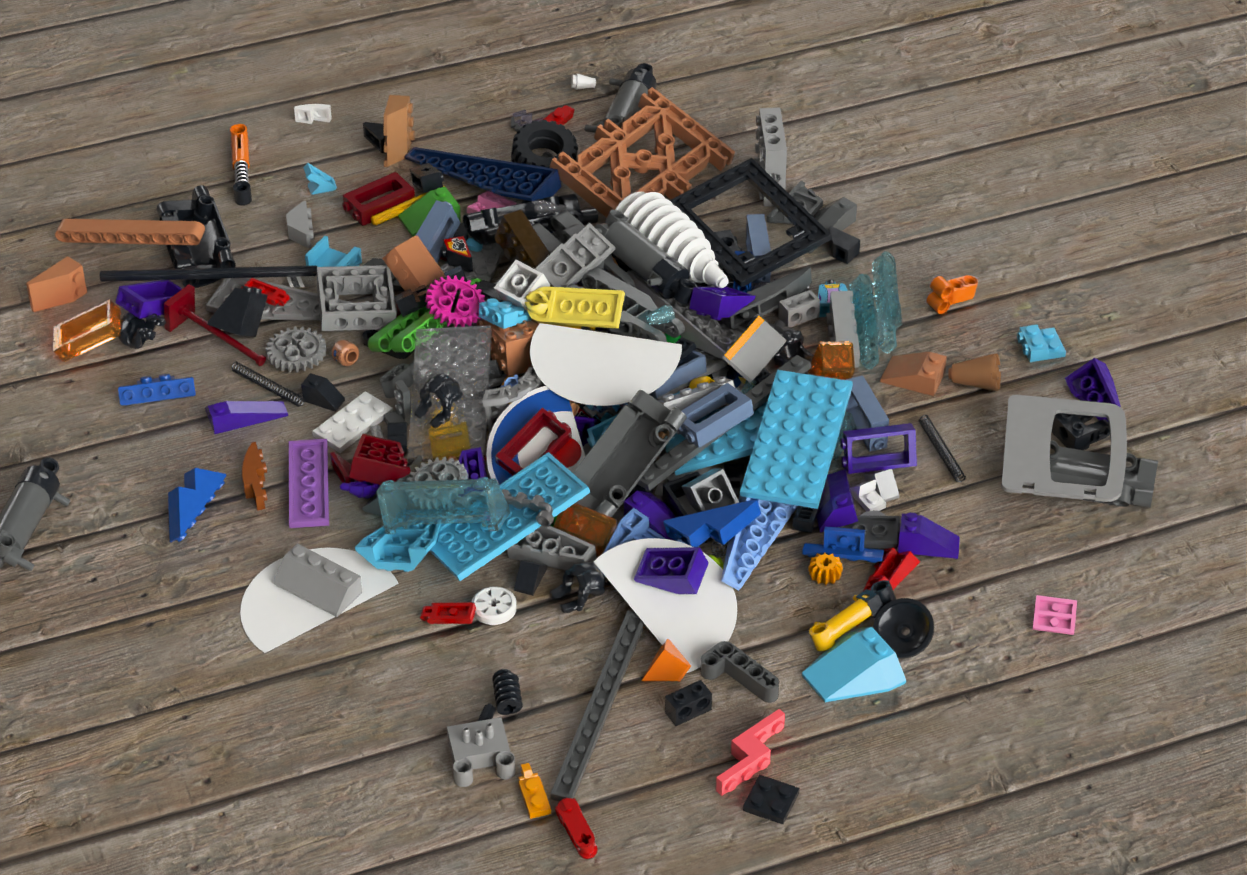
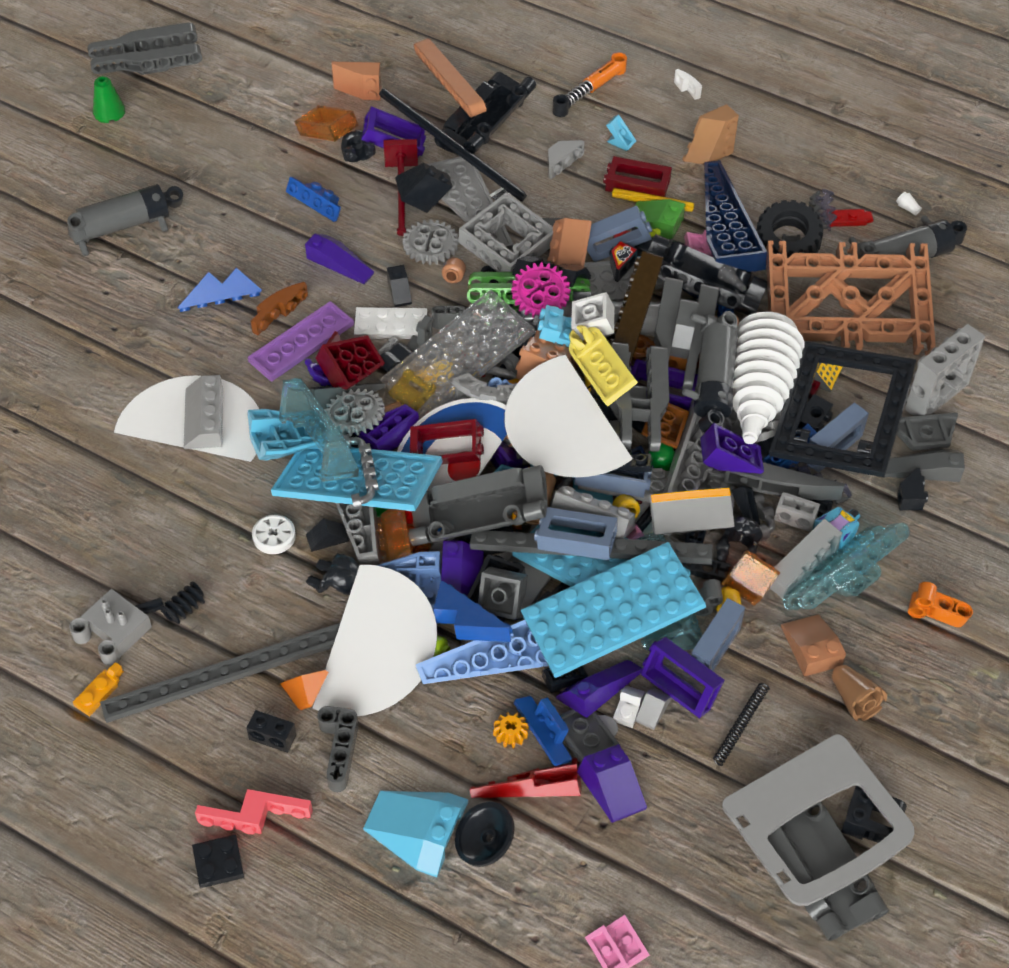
camera: 50 degrees right, 10 degrees up
black piece [232,361,305,407] -> none
red hinge [241,278,290,306] -> none
medium azure panel [305,236,362,267] -> none
black brick [410,163,444,193] -> none
black hair [414,374,463,428] -> none
red hinge [420,602,476,624] -> none
light grey slope [535,223,615,287] -> none
red piece [554,798,598,859] -> none
dark purple slope [634,547,709,594] -> none
clear light blue cone [646,305,675,326] -> none
yellow piece [809,580,896,651] -> none
medium azure plate [1017,325,1066,362] -> none
dark purple wedge [1065,358,1121,422] -> none

